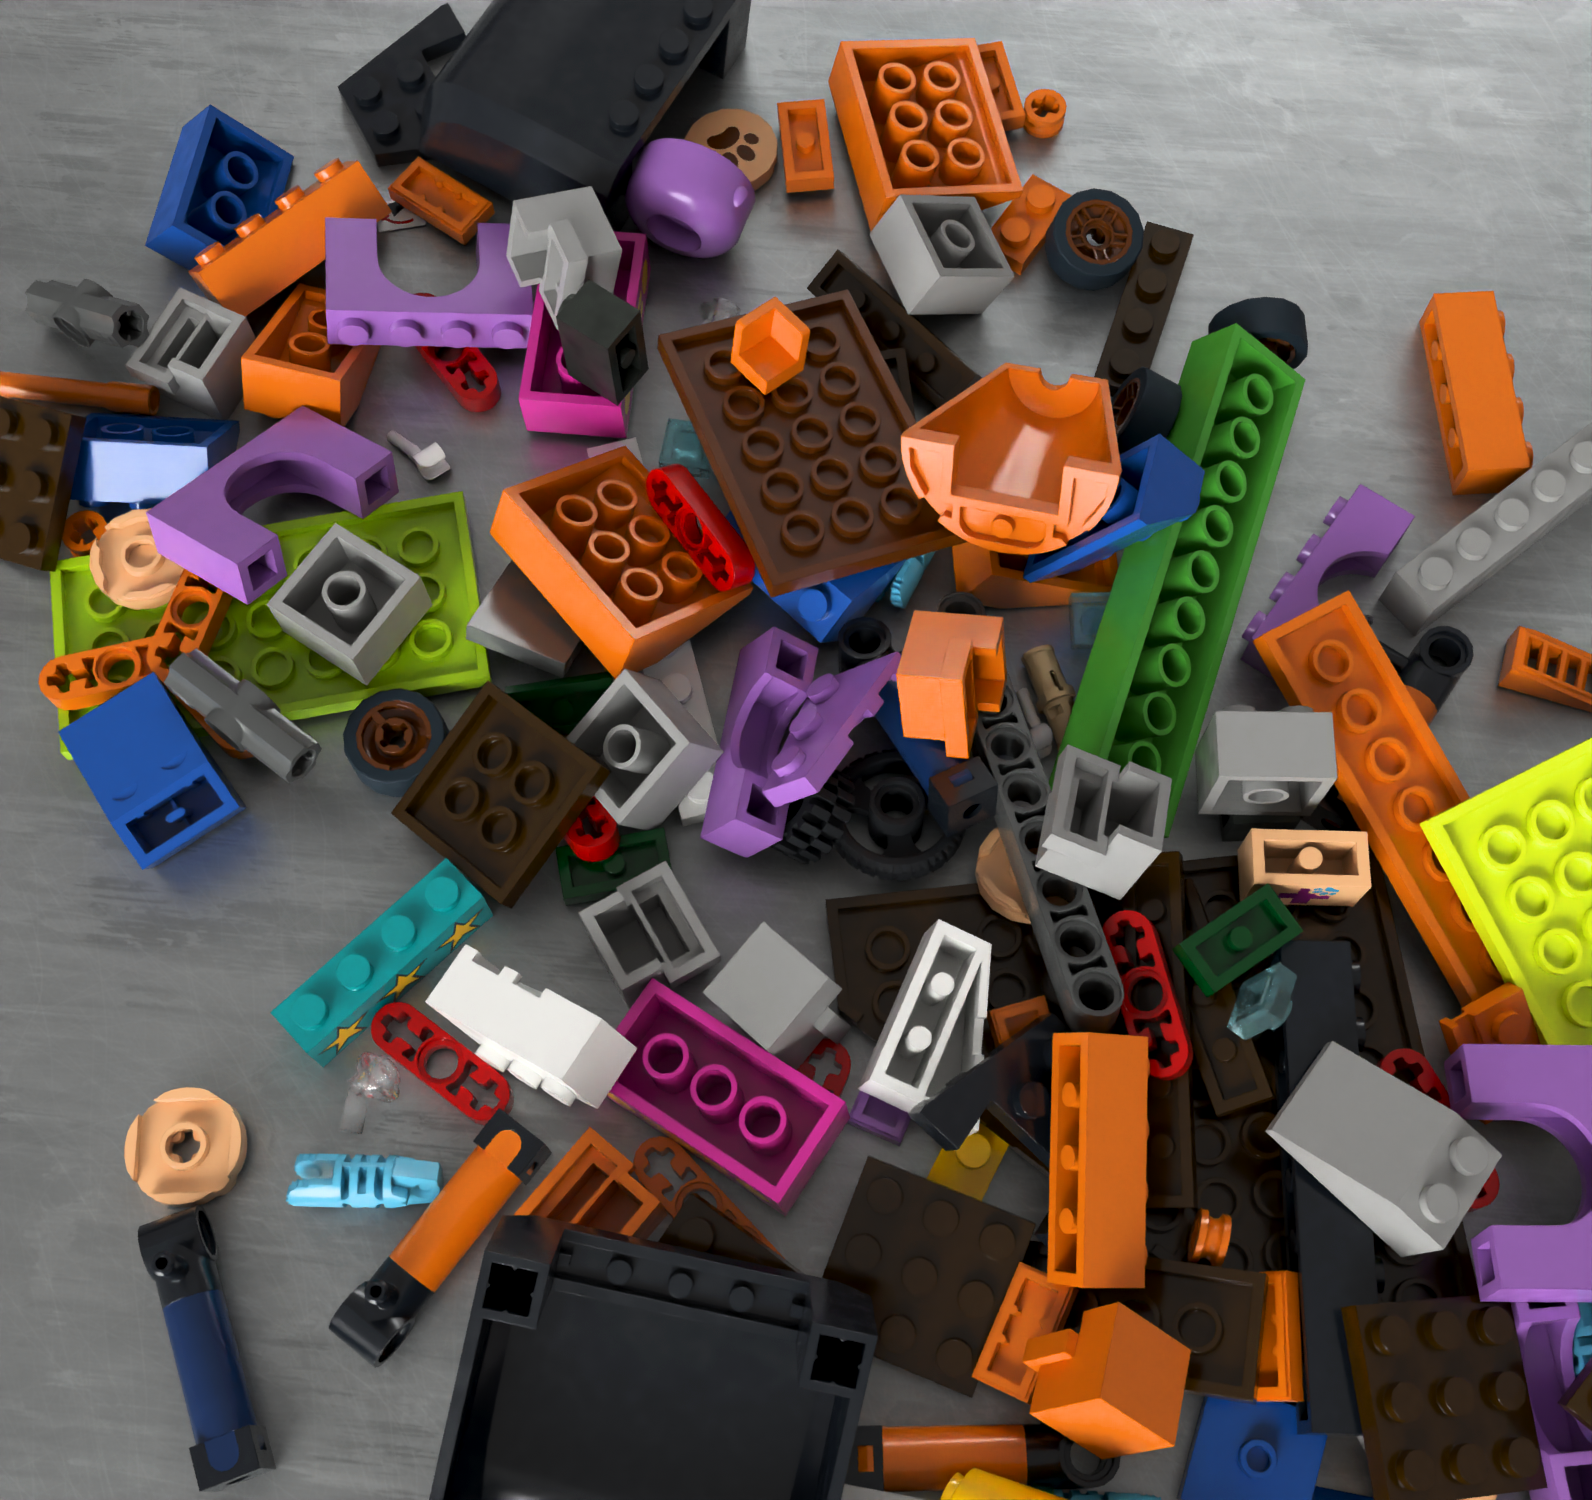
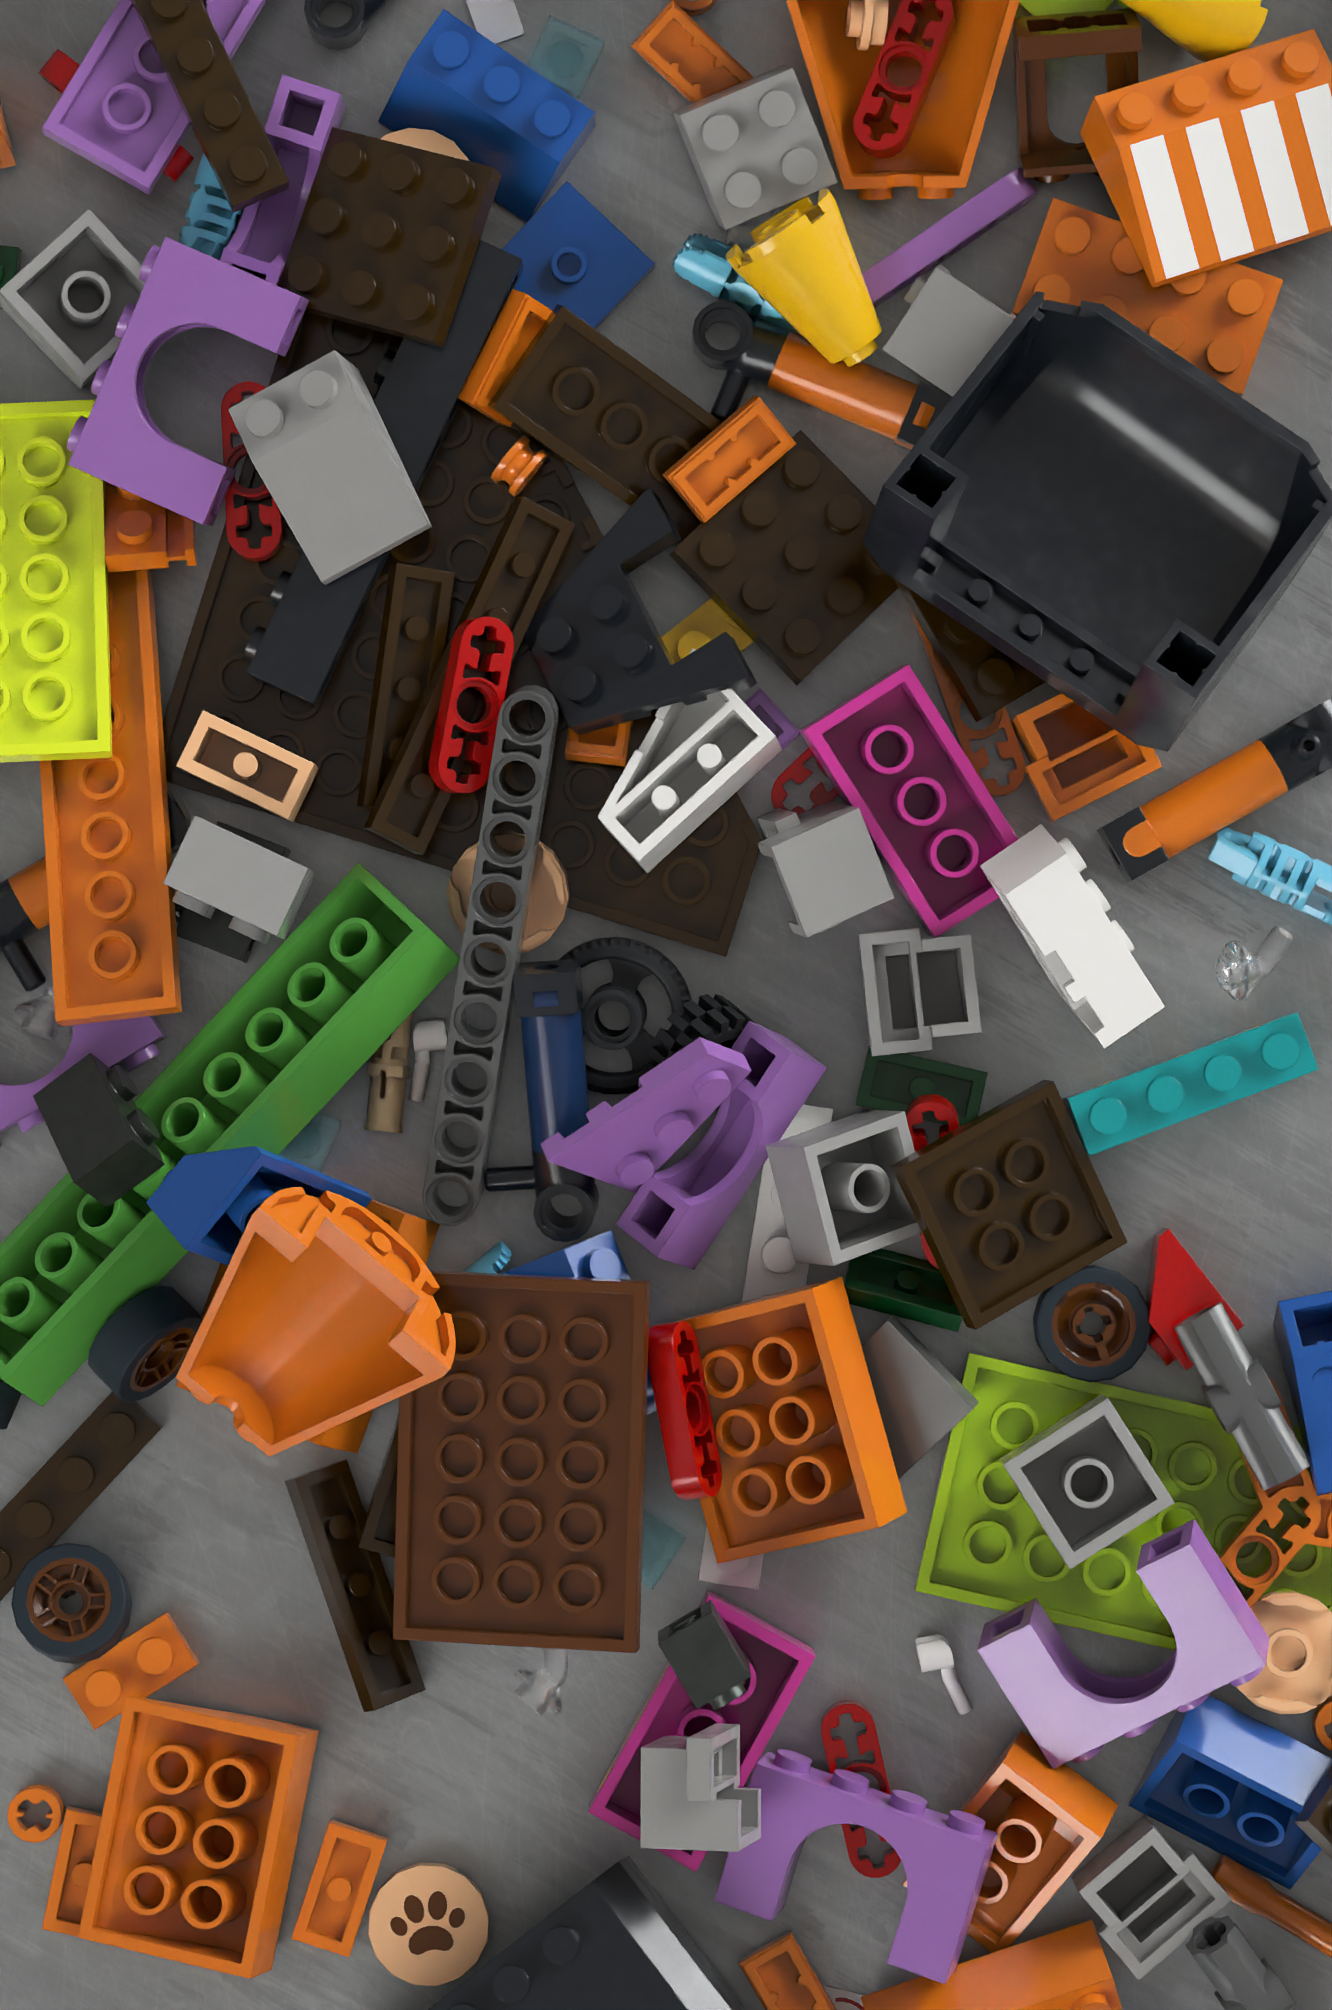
camera: 155 degrees left, 20 degrees up
red beam [371,1002,514,1126] -> none
medium lavender piece [625,138,756,259] -> none
orange panel [730,296,810,395] -> none
light grey brick [869,194,1015,315] -> none
orange plate [896,610,1007,759] -> none
orange plate [1022,1302,1191,1460] -> none
light grey plate [1035,745,1172,900] -> none
orange brick [1047,1032,1150,1288] -> none
dark green plate [1172,883,1303,998] -> none
clear light blue plate [1227,962,1297,1040] -> none
none -> pearl dark grey brick [33,1053,165,1207]
none -> red slope [1146,1227,1244,1370]

